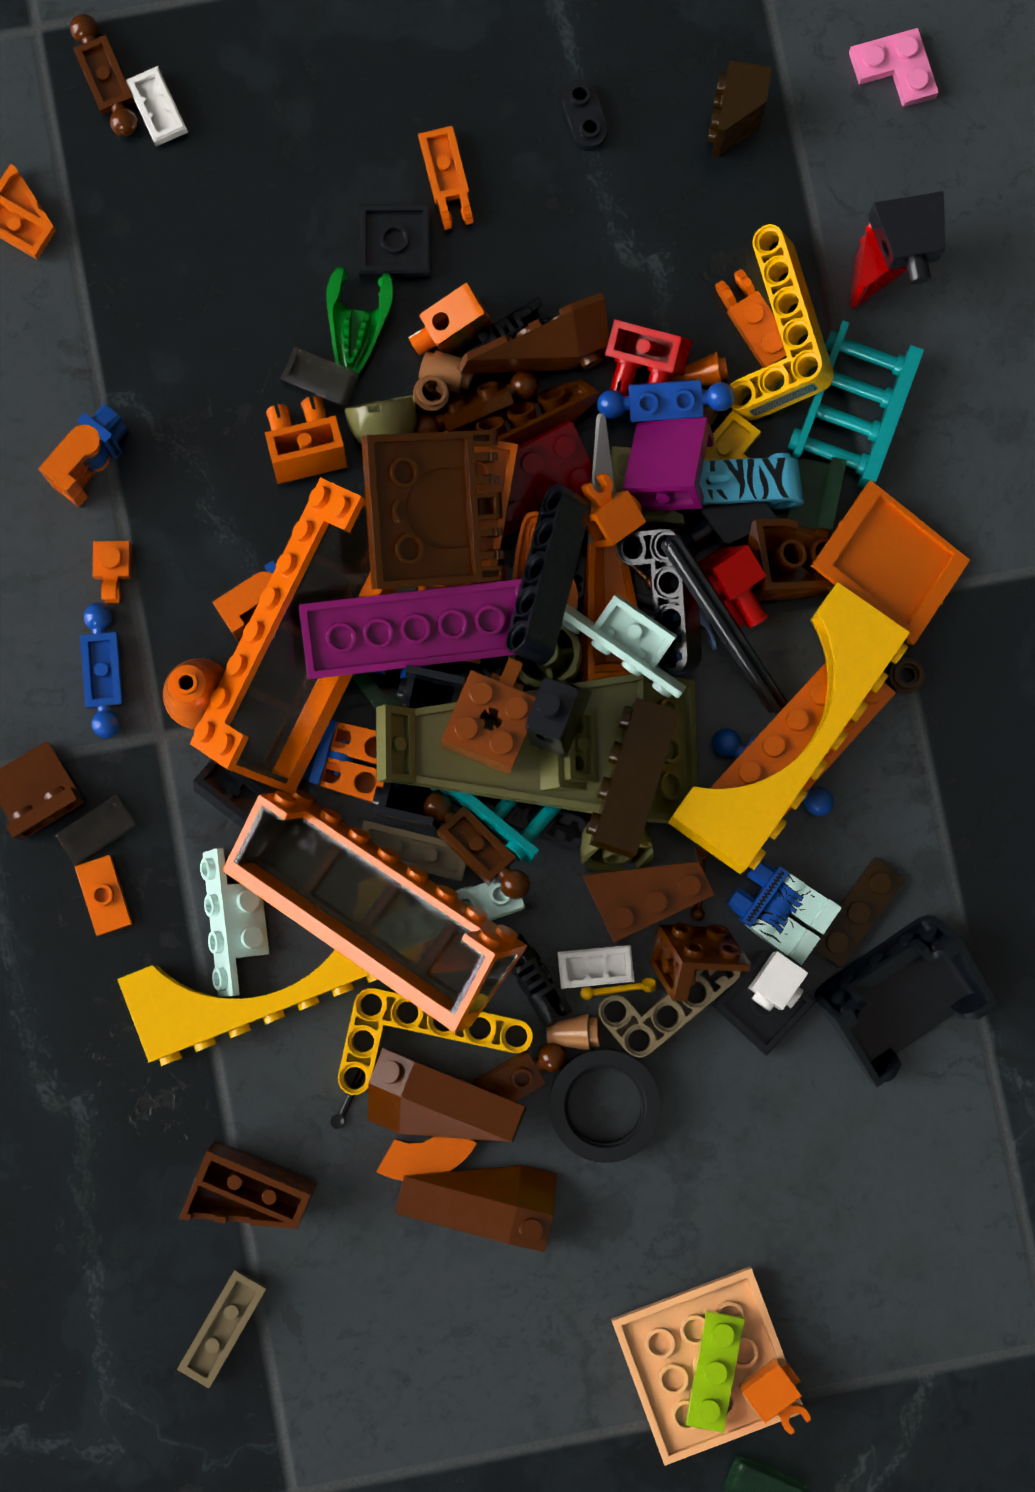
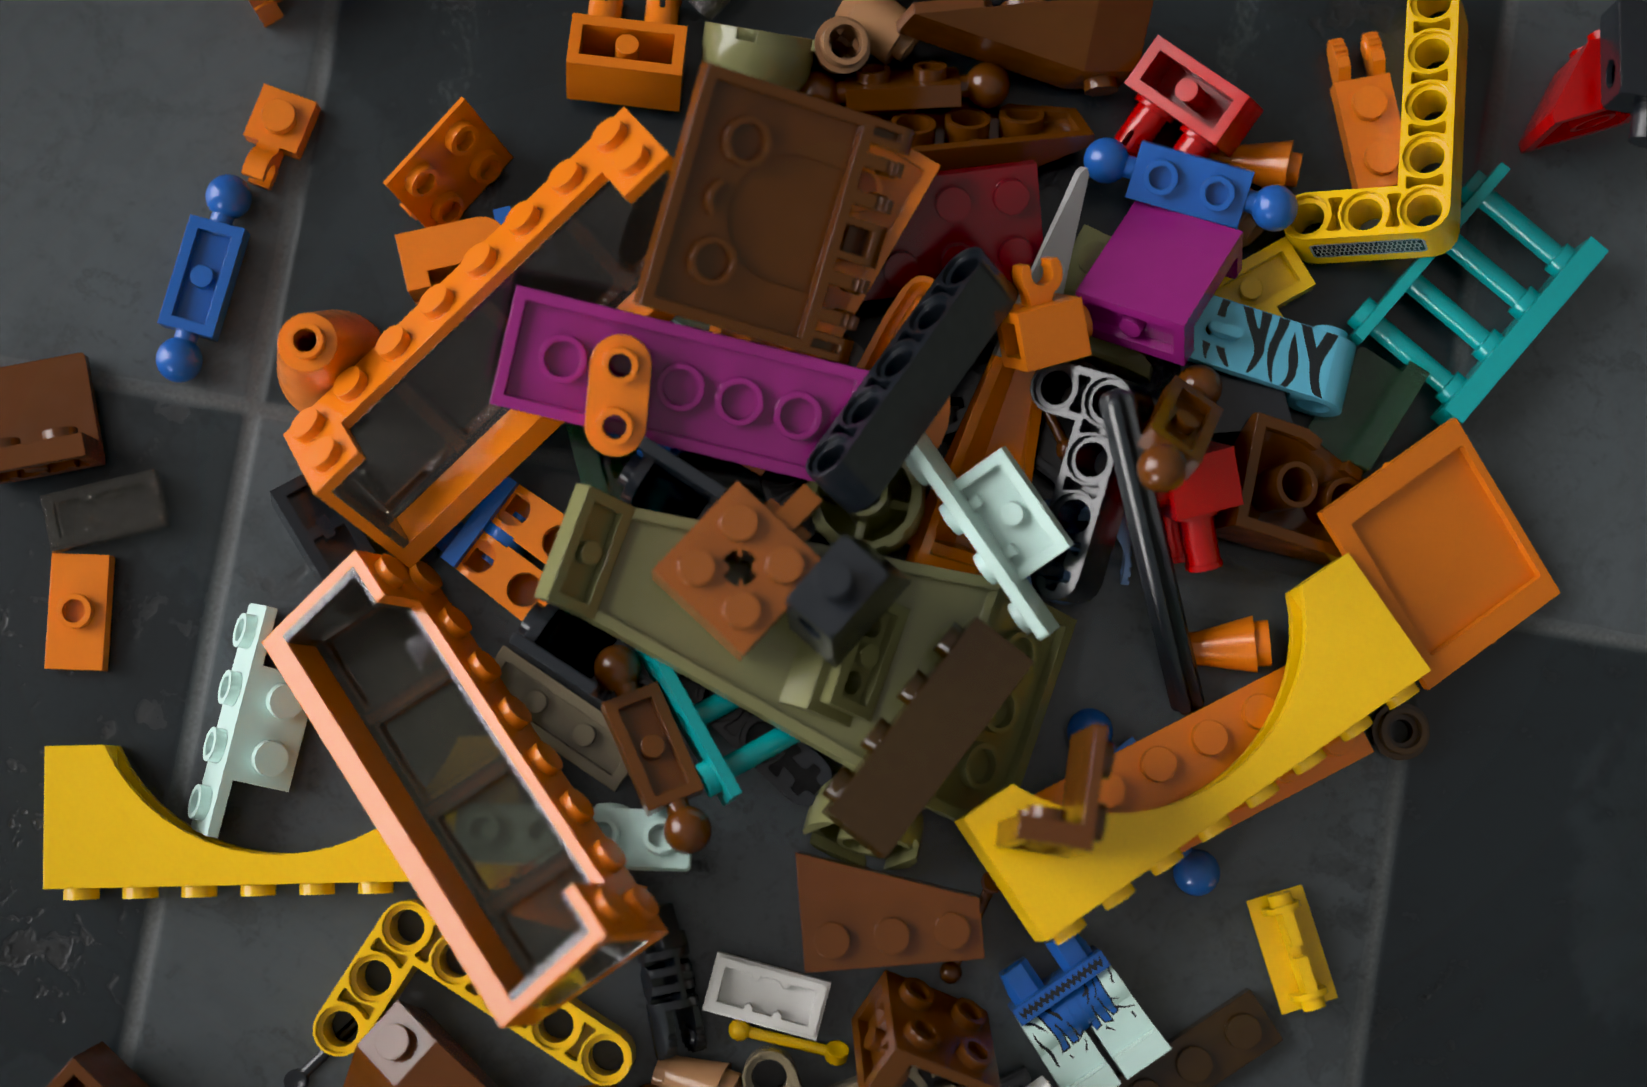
camera: 20 degrees right, 0 degrees up
none -> orange hinge [382,96,514,228]
none -> orange plate [585,334,652,457]
none -> reddish brown bracket [995,723,1115,858]
none -> reddish brown plate [1137,364,1224,493]
none -> orange cone [1189,615,1272,673]
none -> yellow hinge [1246,884,1338,1015]

